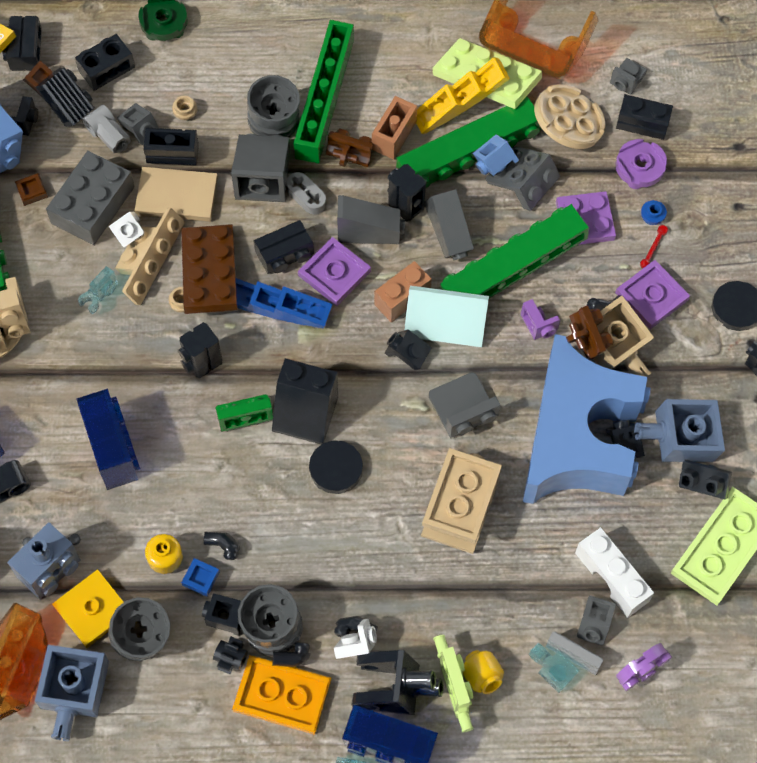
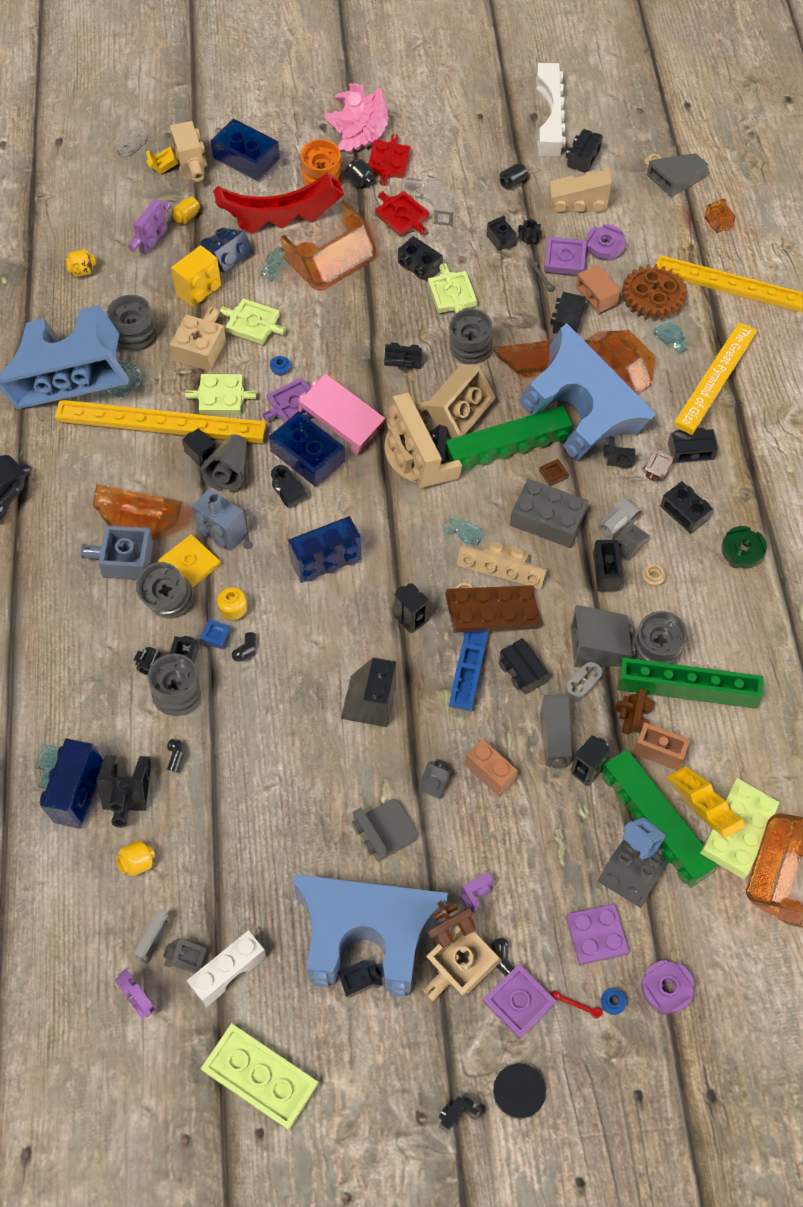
camera: 85 degrees right, 5 degrees down
black brick [35,67,95,127] -> none
white bracket [109,212,144,247] -> none
tan tile [134,167,218,222] -> none
green bracket [216,394,273,432] -> none
light orange tile [232,655,331,735] -> none
black arm [272,642,311,667] -> none
medium lavender plate [298,237,371,306] -> none
black tile [309,440,363,494] -> none
white bracket [334,619,377,659] -> none
light aqua tile [405,286,489,347] -> none
tan torso [421,448,502,554] -> none
dark grey slope [425,189,474,261] -> none
yellowish green plate [433,635,474,732] -> none
green brick [440,204,589,299] -> none
clear light blue plate [528,643,580,693] -> none
tan tile [534,84,606,149] -> none
dark grey bracket [610,57,647,95] -> none
black brick [616,94,673,140] -> none
sand blue brick [634,399,725,462] -> none
black hips [679,460,732,500] -> none

